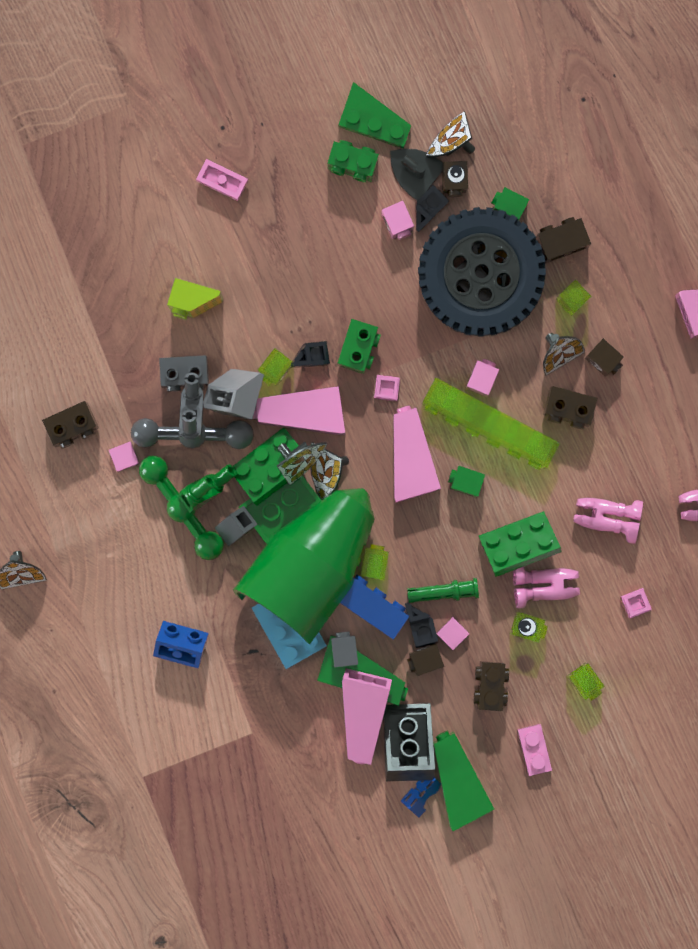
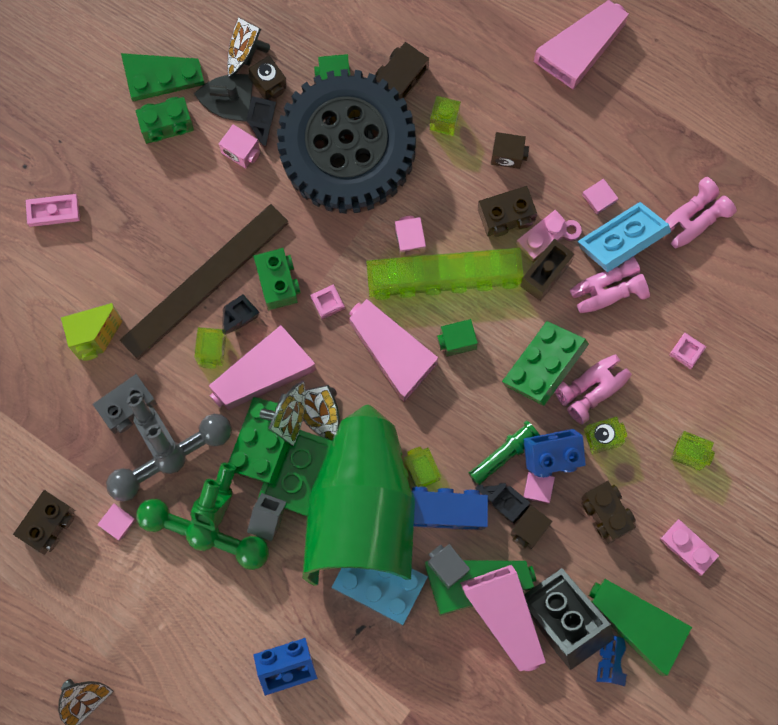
camera: 30 degrees left, 10 degrees down
light grey slope [203,369,264,420] -> none
shield [543,333,585,375] -> none
none -> dark brown tile [120,204,289,360]
none -> bright pink hinge [516,210,582,262]
none -> dark brown brick [520,239,575,301]
none -> blue brick [524,429,586,477]
none -> medium azure plate [578,202,671,272]
none -> bright pink tile [582,179,618,214]

